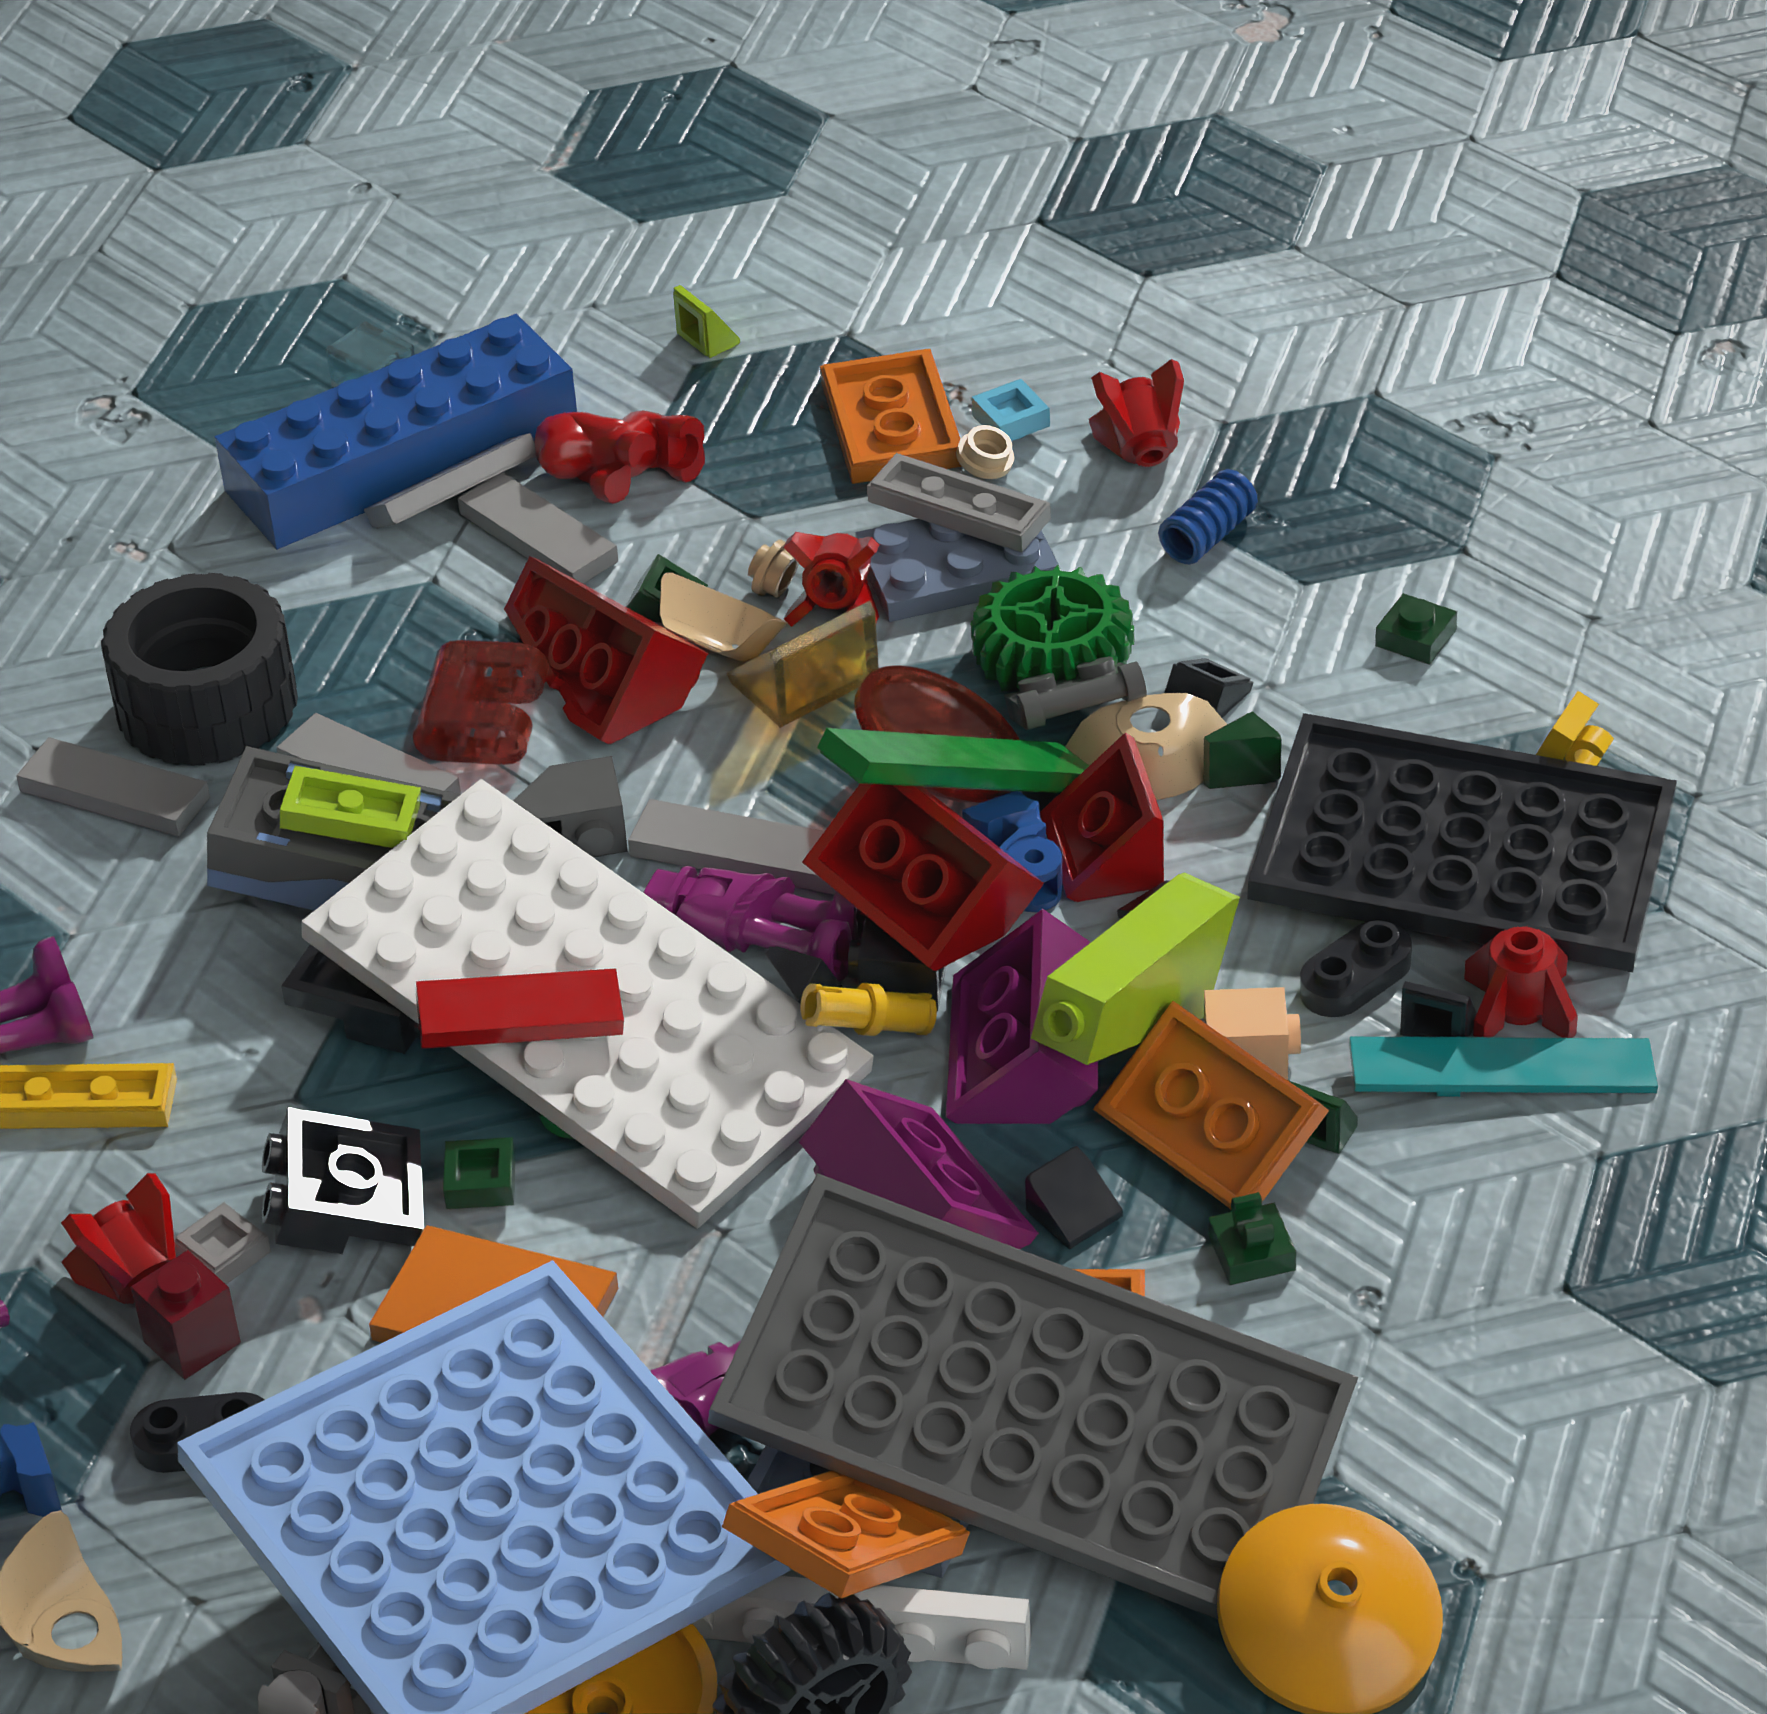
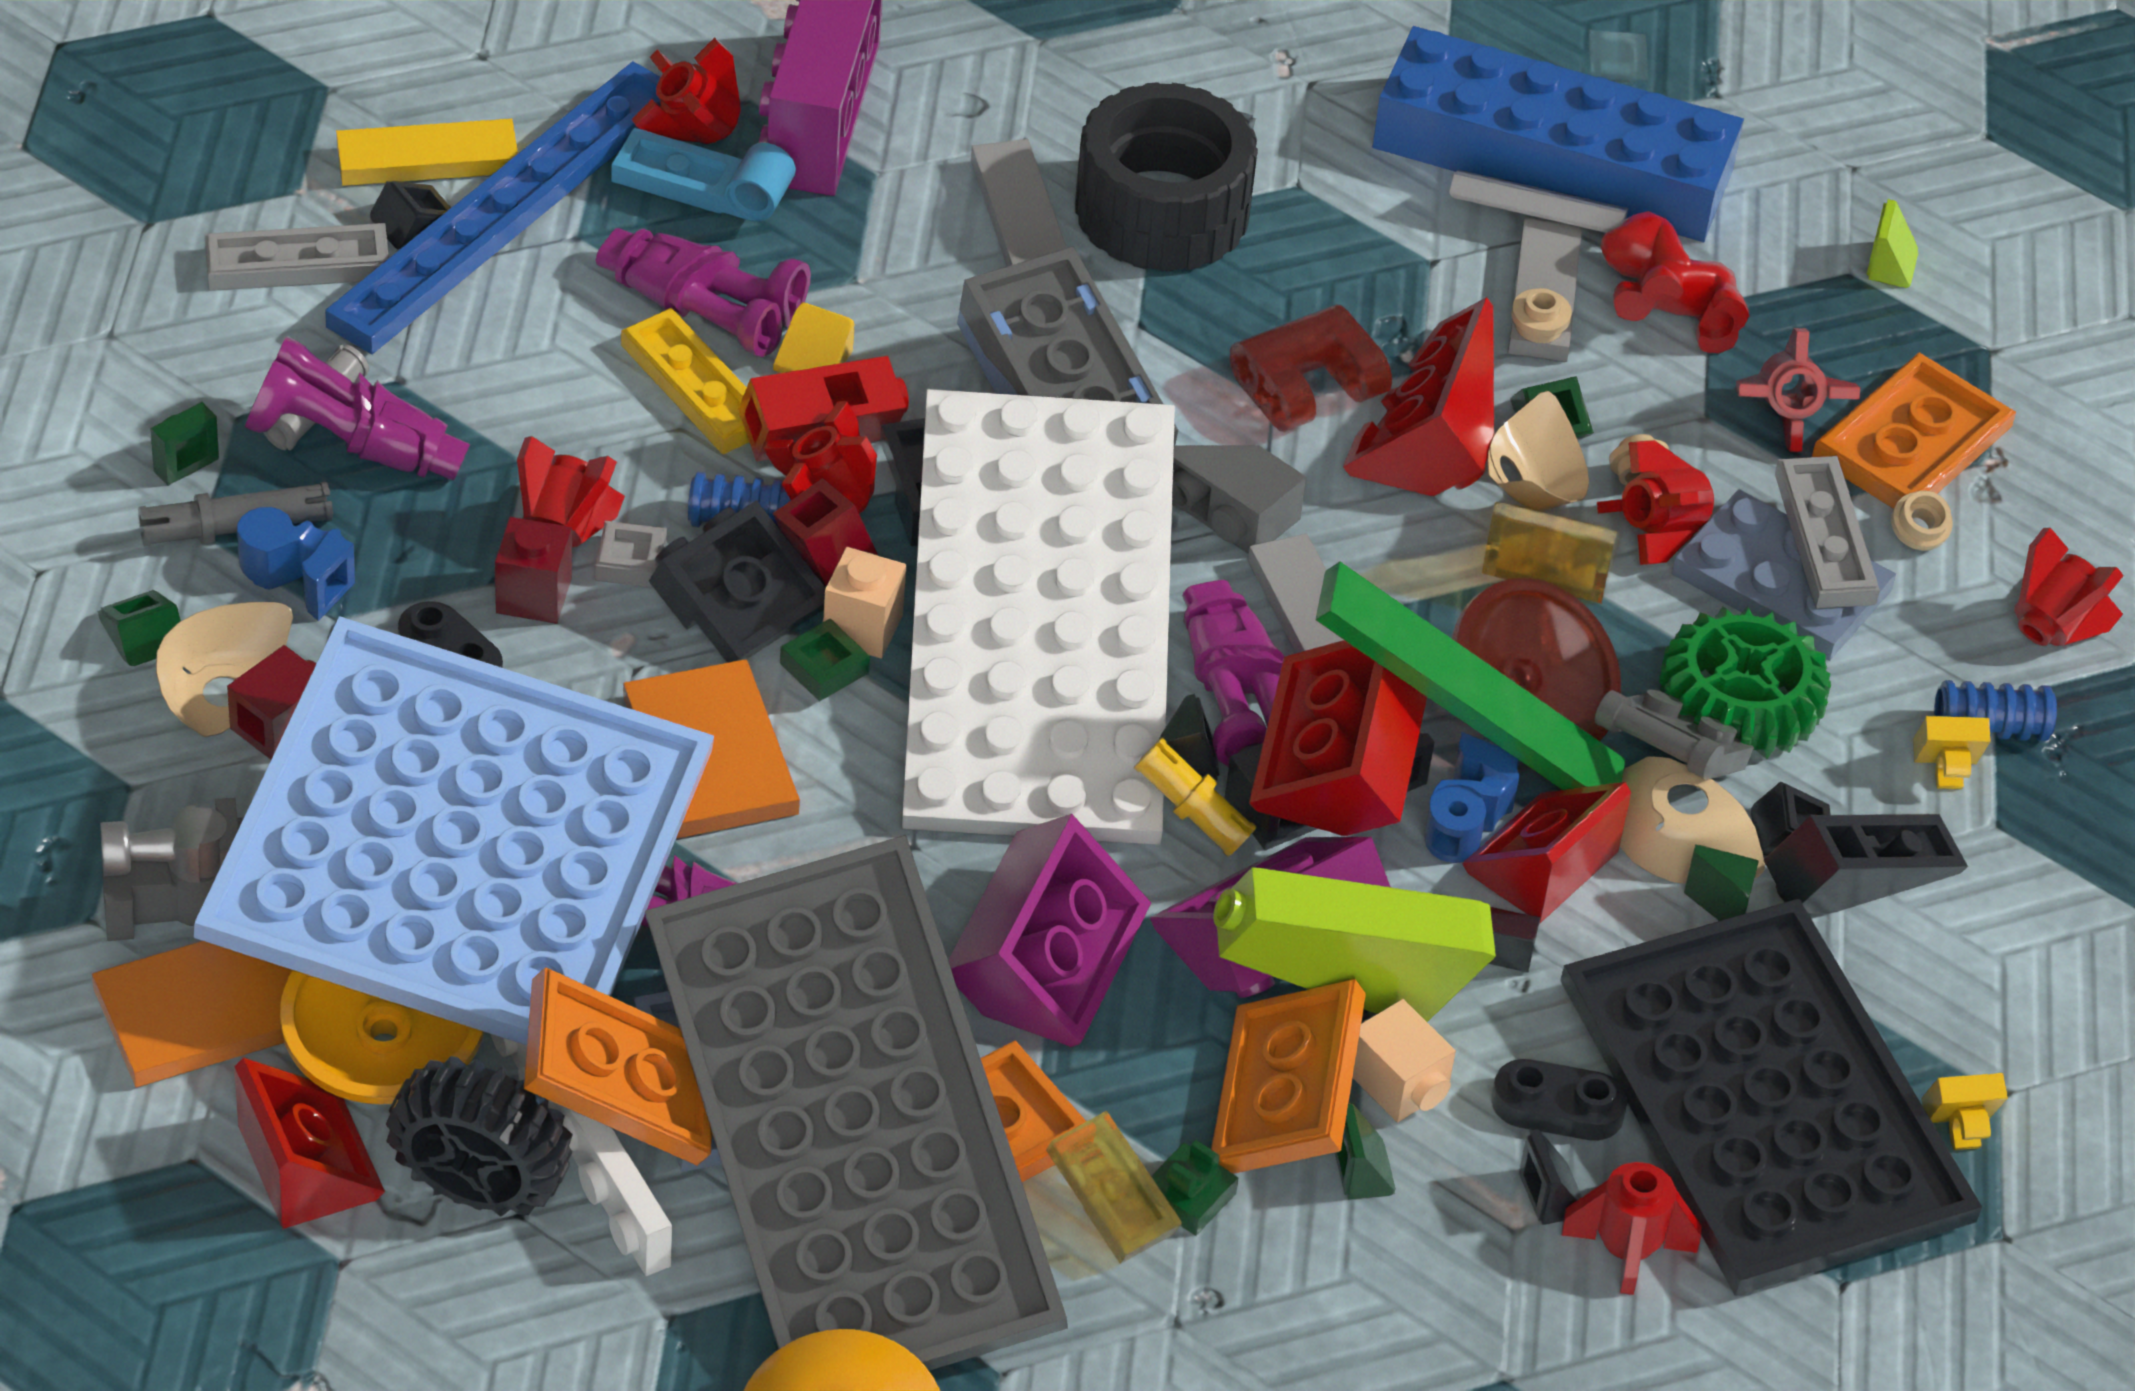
camera: 45 degrees right, 5 degrees up
light grey tile [276,713,461,794] -> none
lime plate [280,766,421,848] -> none
red tile [416,968,624,1049] -> none
medium azure plate [971,379,1050,441] -> none
black slope [1025,1146,1123,1249] -> none
teal piece [1349,1036,1658,1097] -> none
dark green plate [1375,593,1458,665] -> none
none -> dark red brick [227,645,317,760]
none -> blue piece [688,471,791,529]
none -> red brick [738,355,909,462]
none -> red brick [763,401,877,514]
none -> yellow slope [773,302,855,373]
none -> dark red brick [773,478,879,588]
none -> light nougat brick [823,547,906,659]
none -> clear yellow plate [1046,1111,1182,1264]
none -> tan plate [1511,288,1572,343]
none -> red brick [1736,328,1860,452]
none -> black slope [1763,814,1968,913]
none -> yellow tile [1913,716,1991,789]

